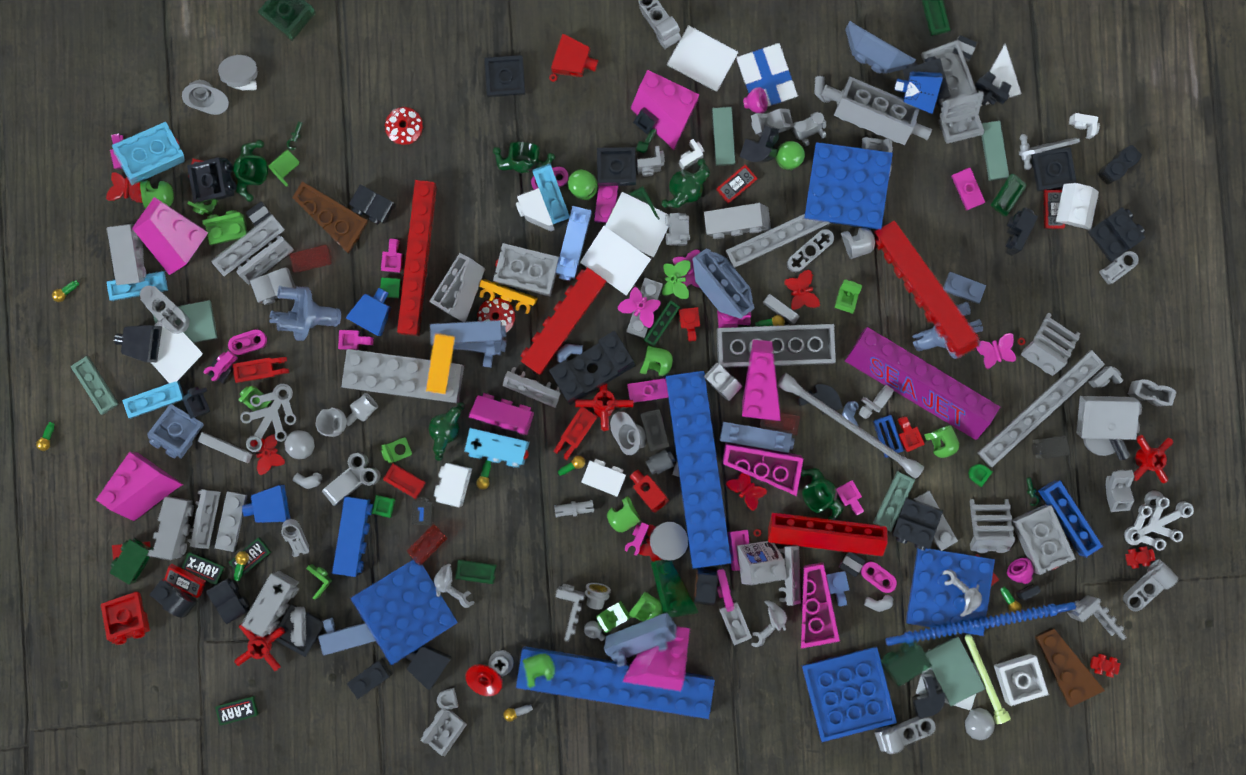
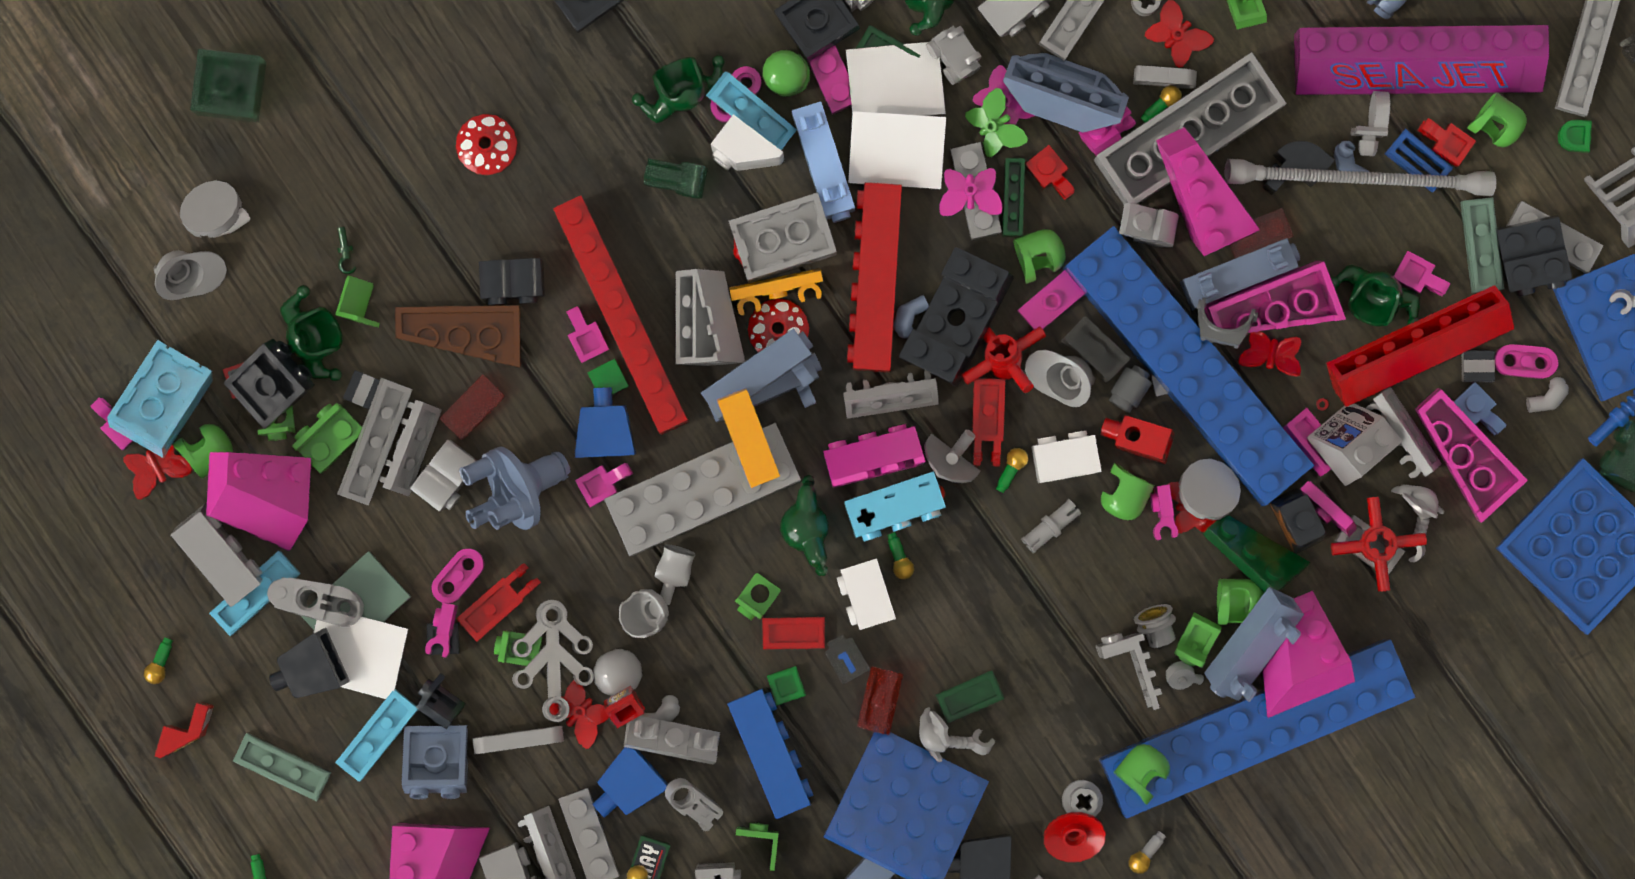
camera: 30 degrees left, 0 degrees up
light grey piece [322,453,381,506] -> none
none -> red slope [155,702,214,758]
none -> red slope [604,686,645,729]
none -> light grey plate [623,716,720,765]
none -> clear green piece [643,158,708,199]
none -> light grey shield [924,430,980,483]
none -> dark grey helmet [1197,297,1259,349]
none -> red bar [1331,497,1427,592]

